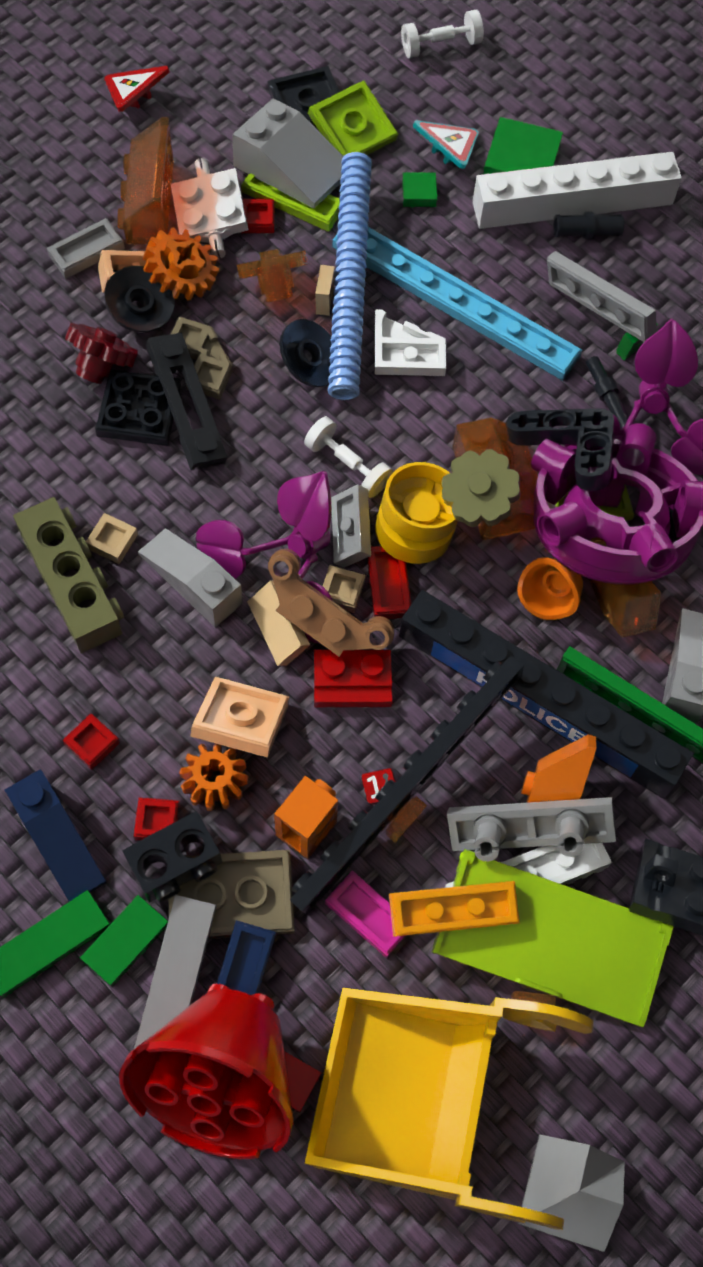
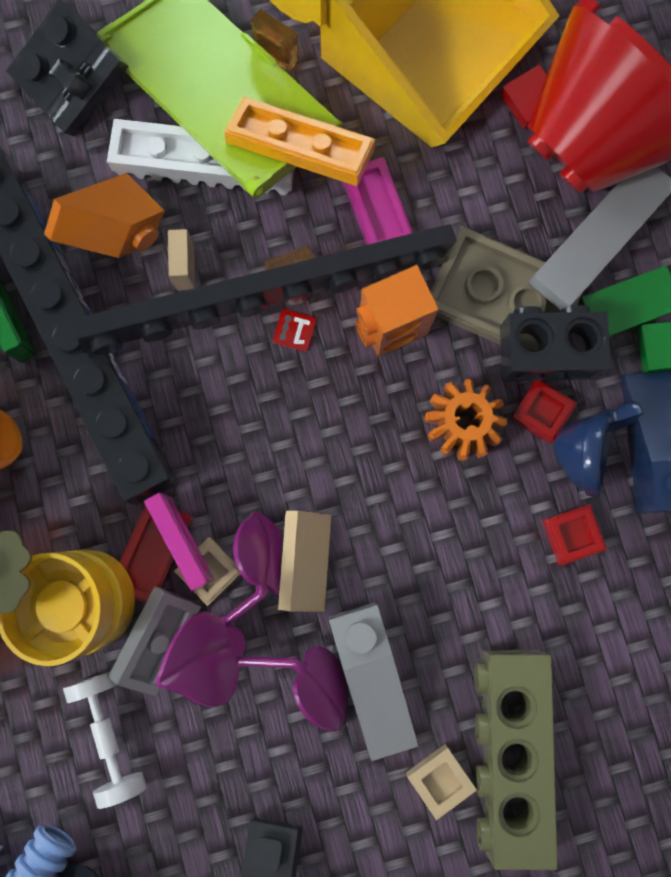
camera: 150 degrees left, 15 degrees up
light nougat tile [190,677,290,758] -> none
dark blue tile [217,920,276,995] -> none
medium nougat plate [268,549,395,656] -> none
red plate [314,650,392,708] -> none
light grey plate [447,797,616,862] -> none
none -> dark pink tile [144,493,214,591]
none -> tan tile [168,229,195,290]
none -> dark blue hat [554,402,644,497]

